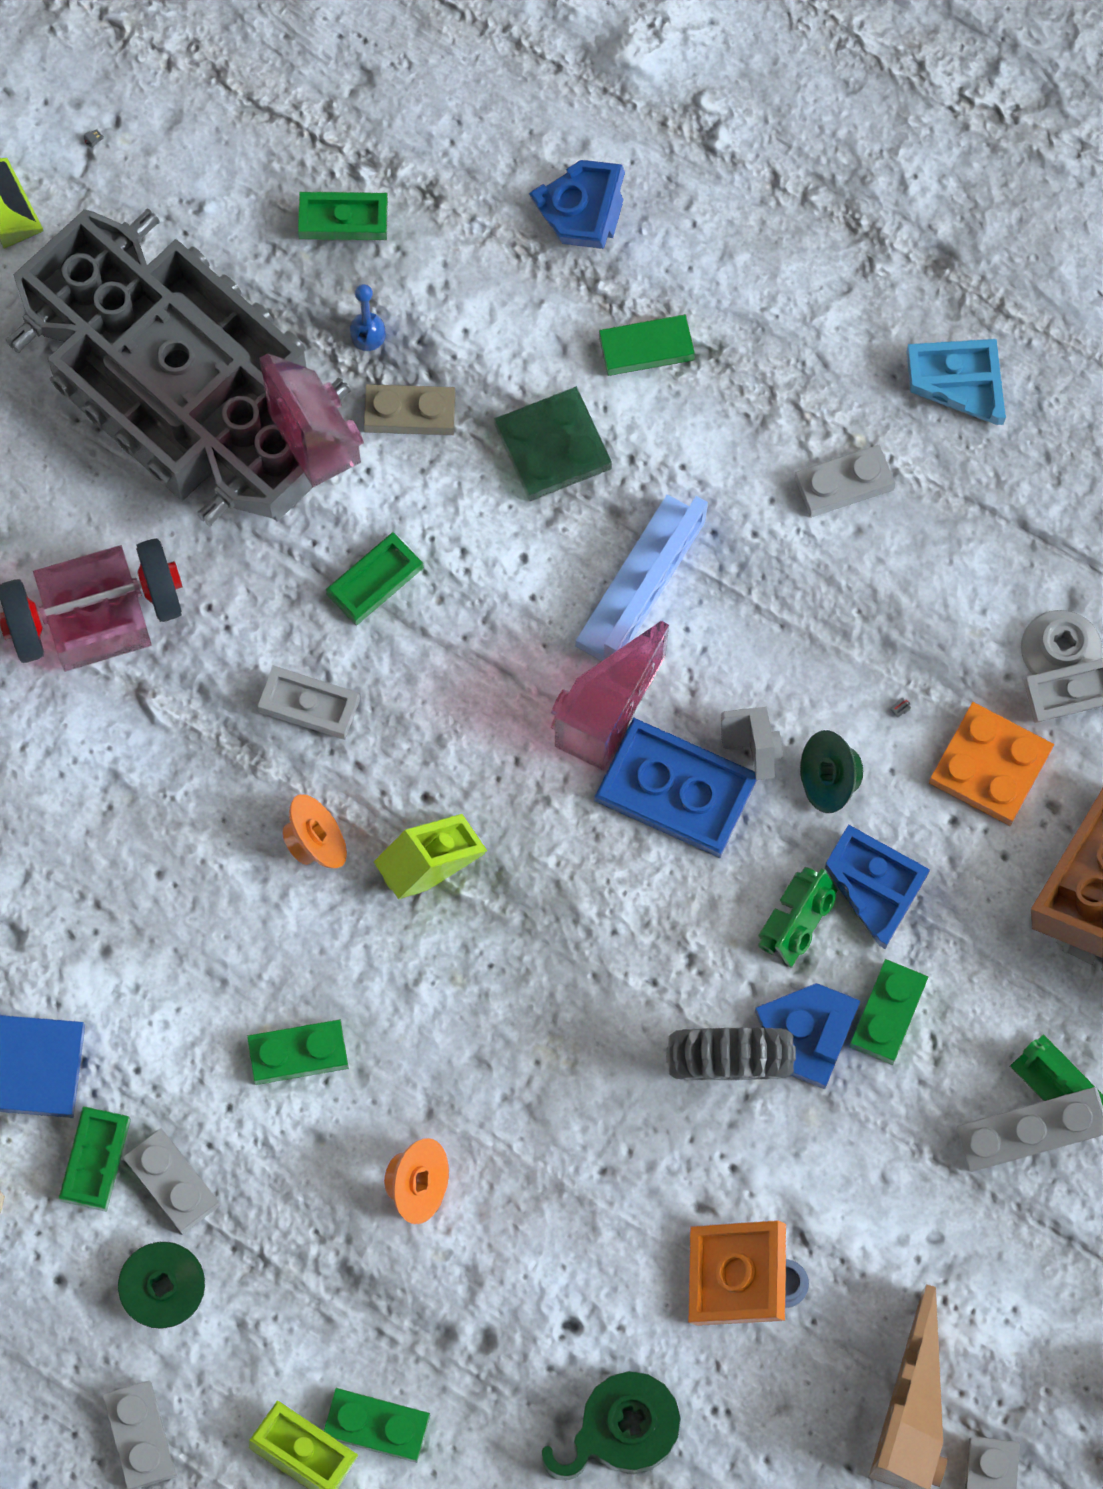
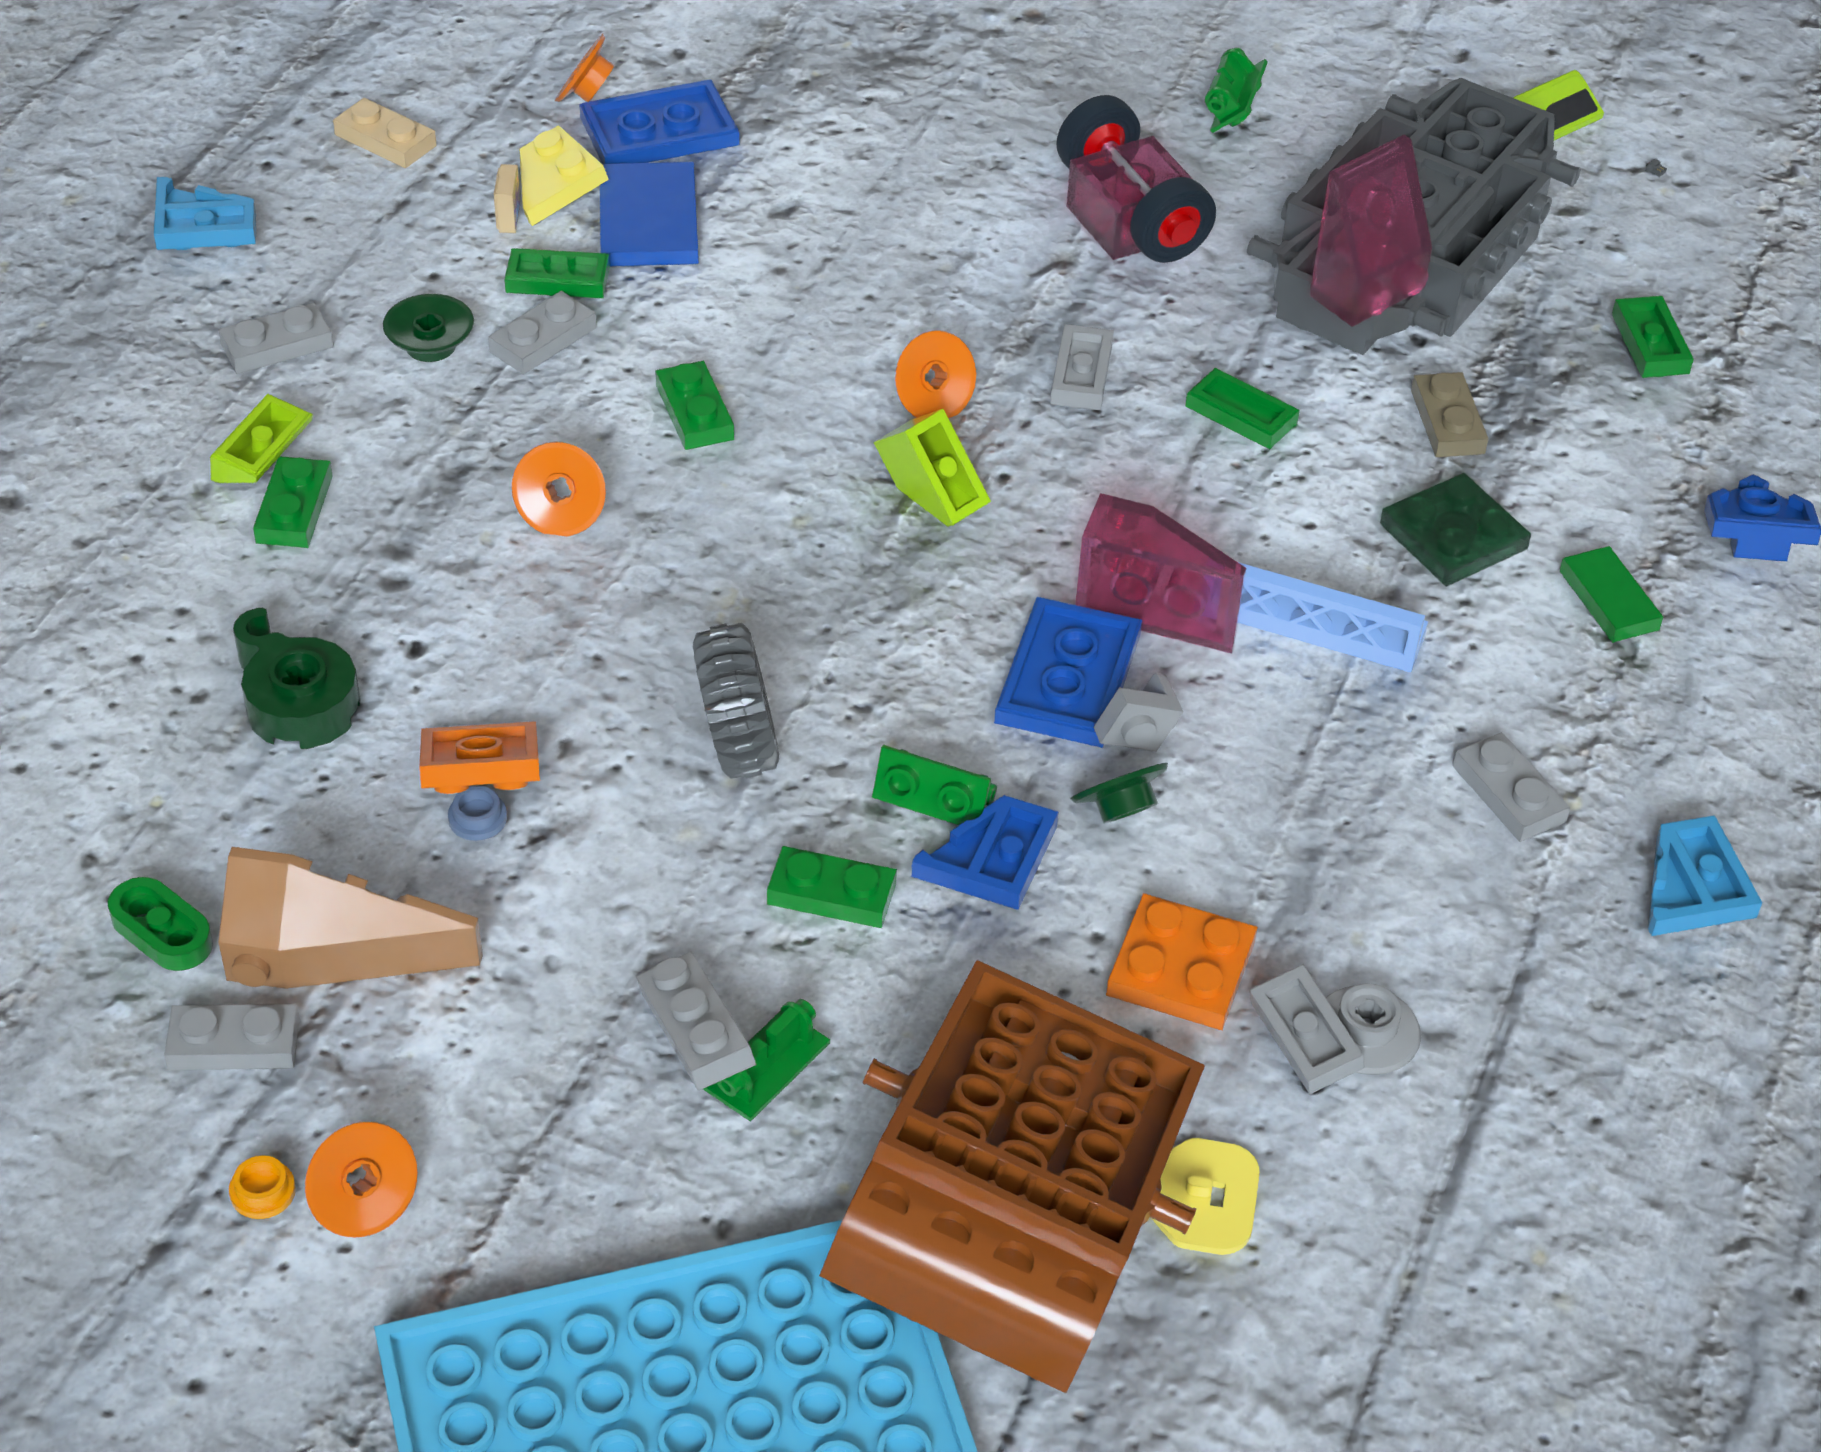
camera: 80 degrees right, 25 degrees down
blue hinge [350,284,386,351] -> none
blue plate [755,983,860,1089] -> none
dark grey piece [890,697,911,718] -> none

